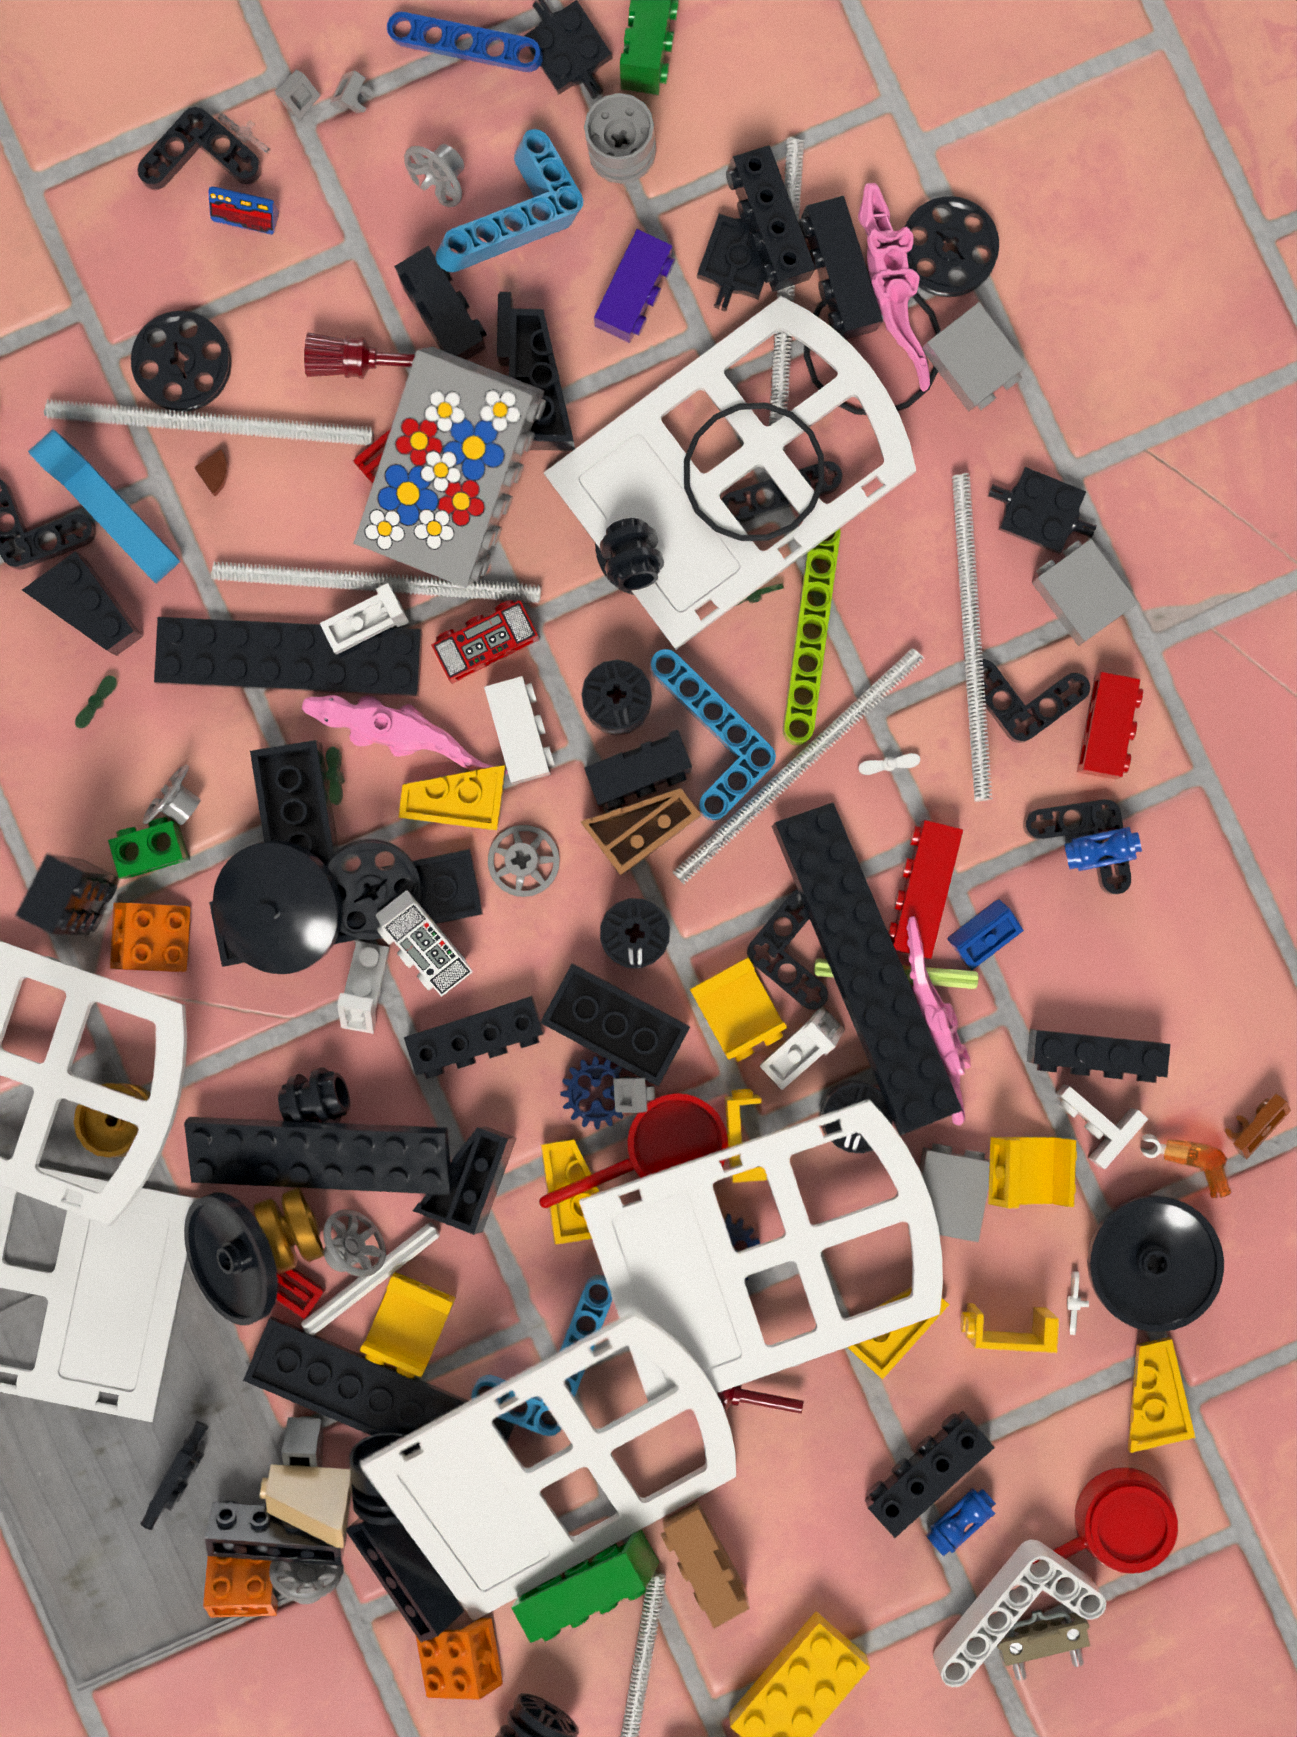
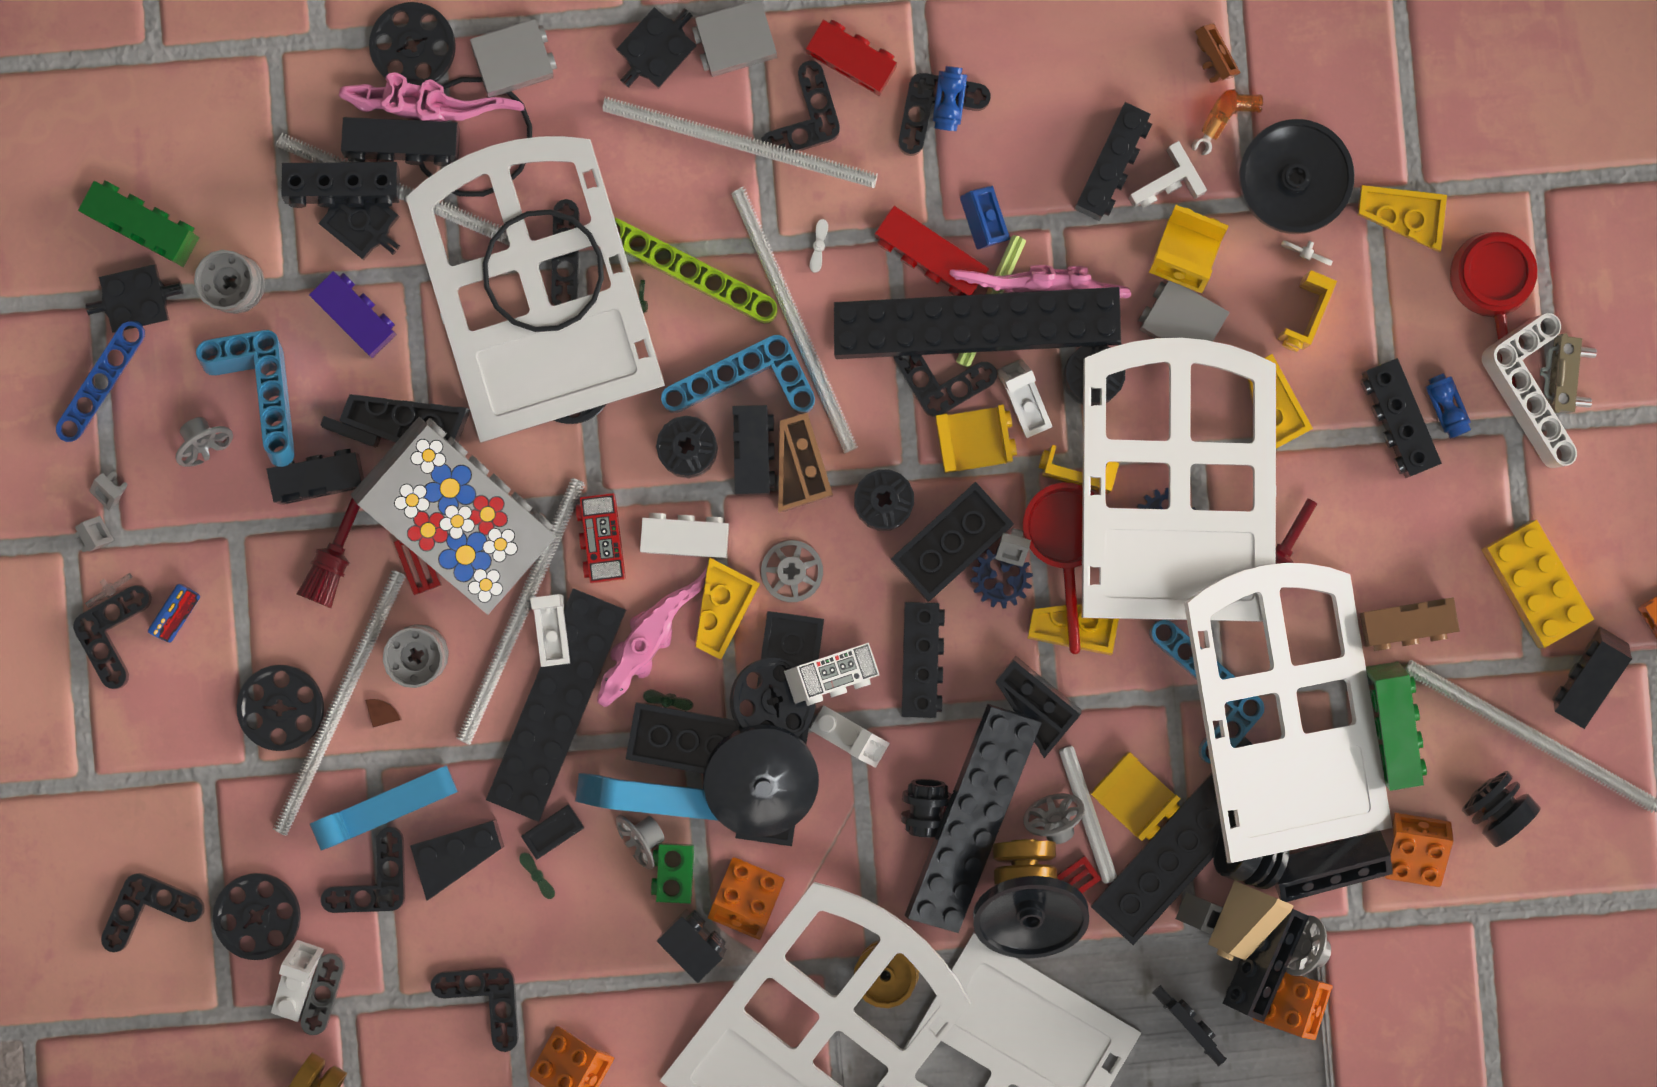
camera: 70 degrees left, 0 degrees up
black piece [600,518,664,591] -> none
none -> light grey wheel [383,624,449,688]
none -> black tile [521,804,585,860]
none -> dark azure beam [575,773,718,821]

